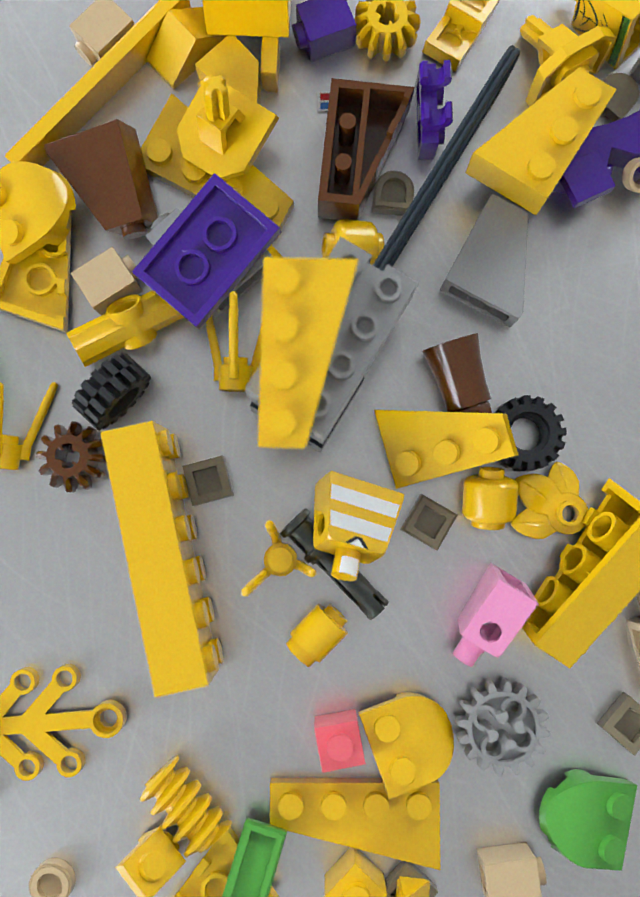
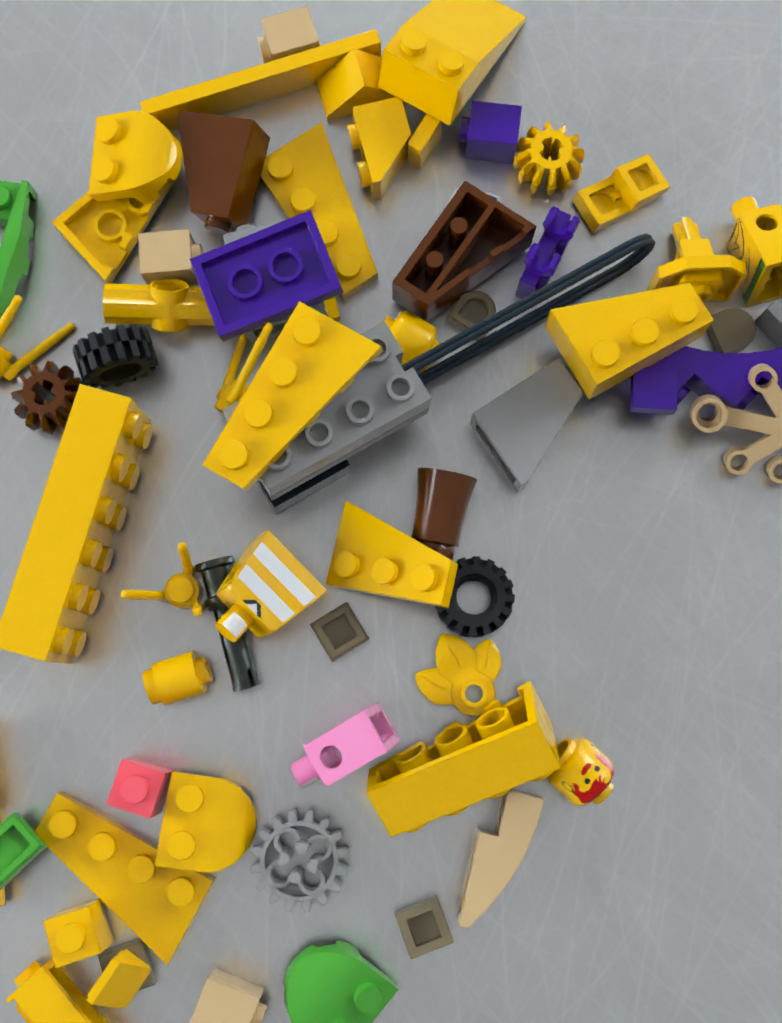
camera: 30 degrees right, 5 degrees down
yellow piece [176,73,279,180] -> none
dark tan tile [182,456,234,506] -> none
yellow head [462,466,518,530] -> none

